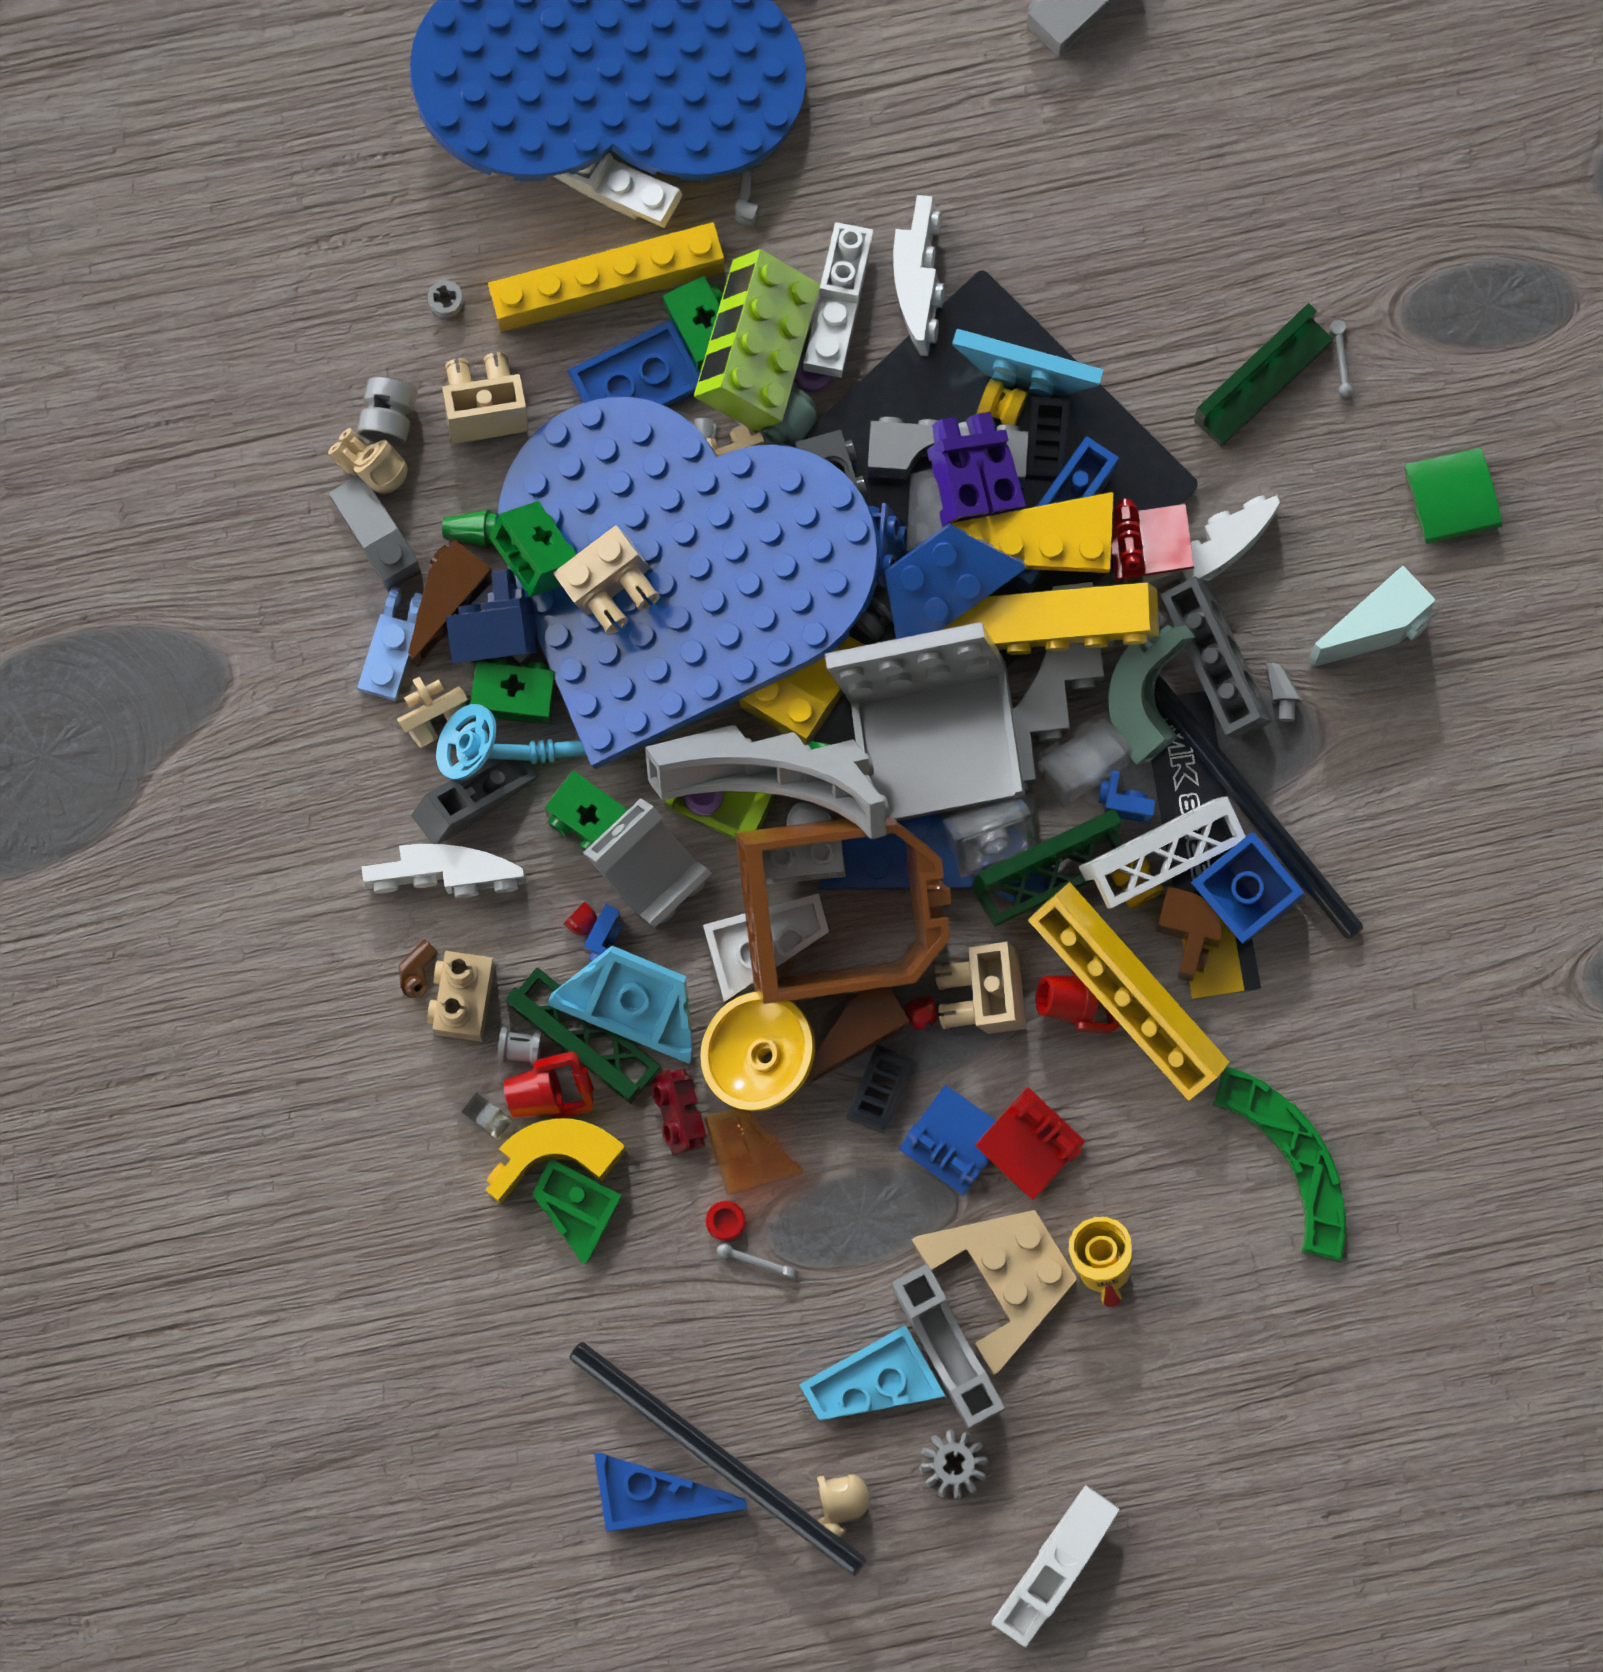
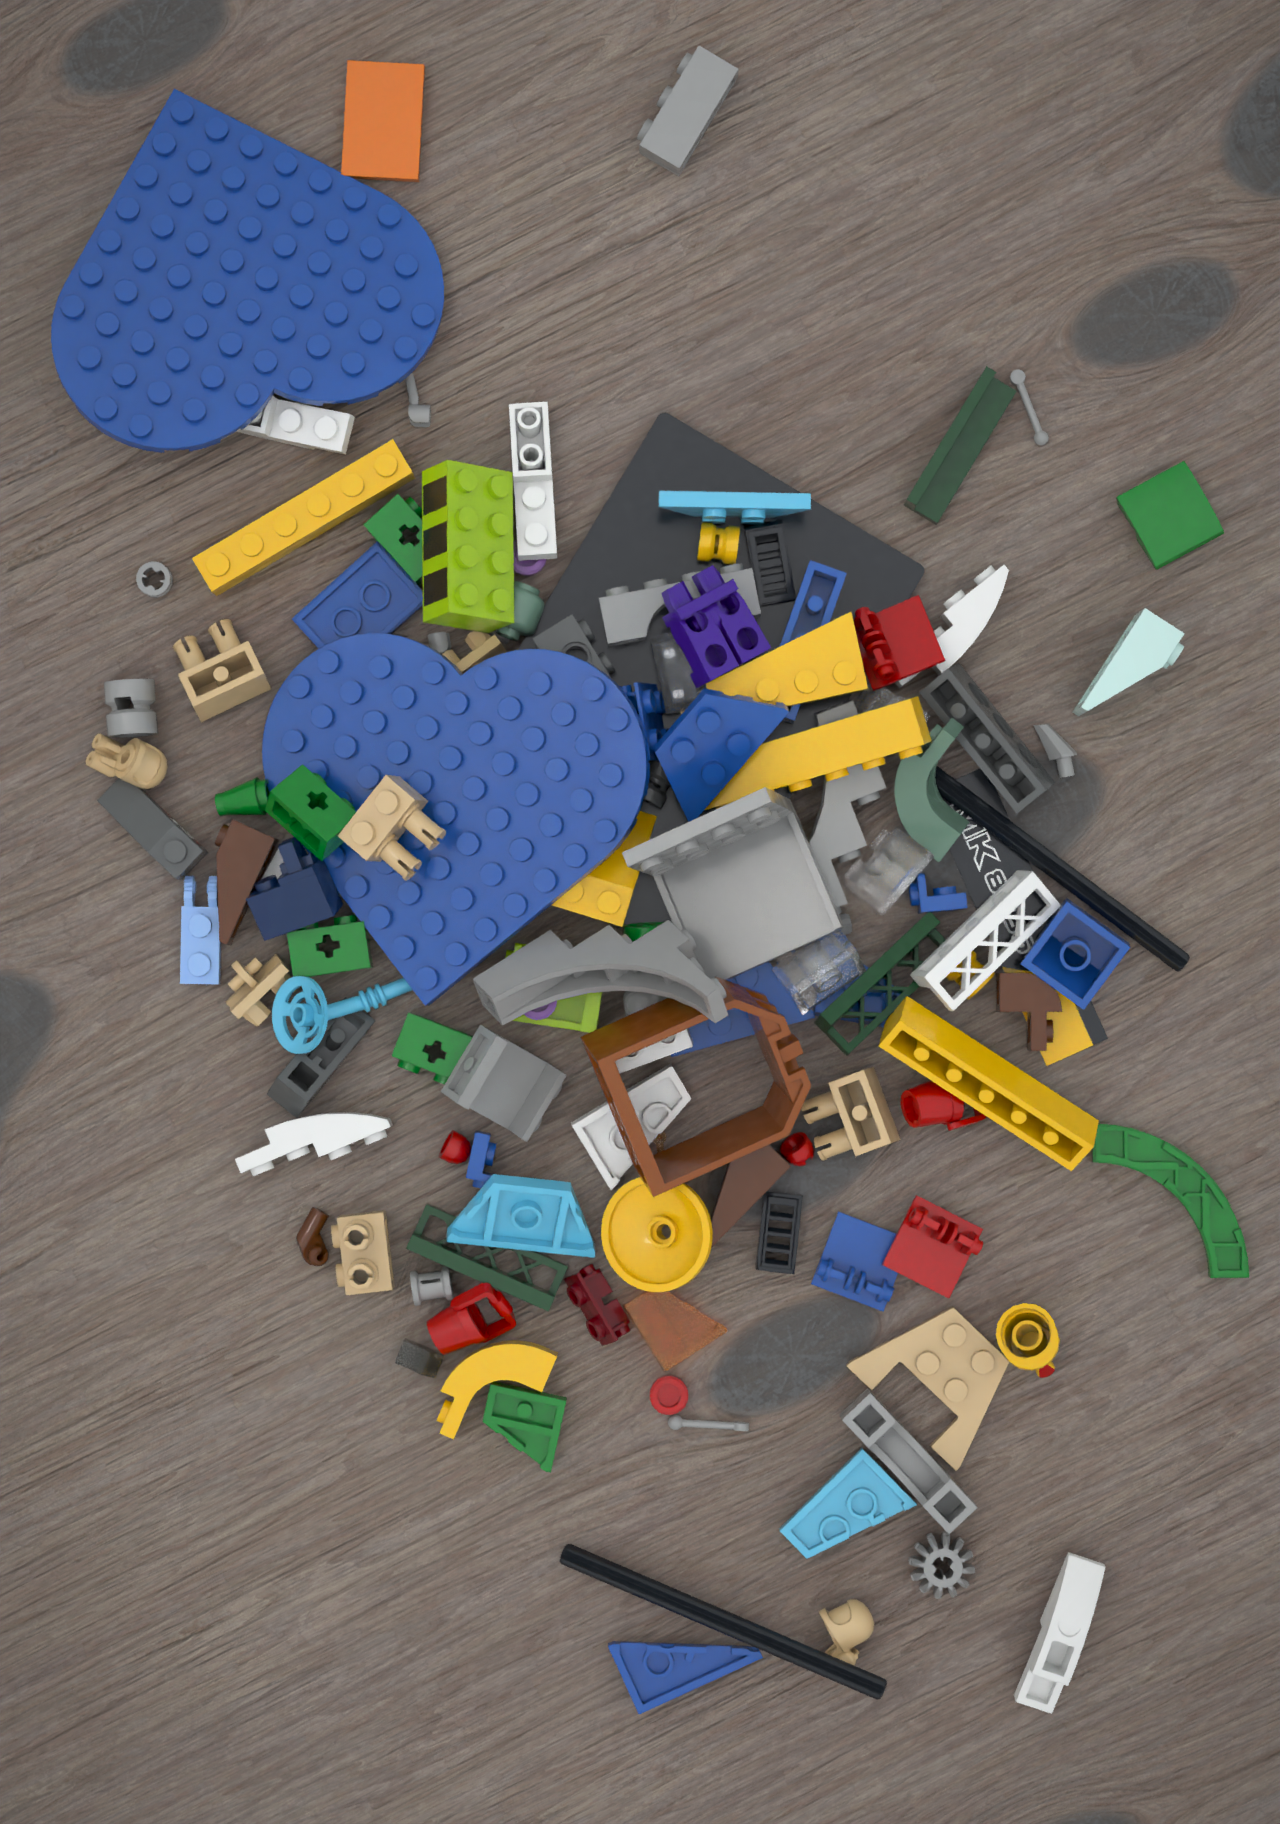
camera: 20 degrees left, 10 degrees up
white slope [894,195,945,356] -> none

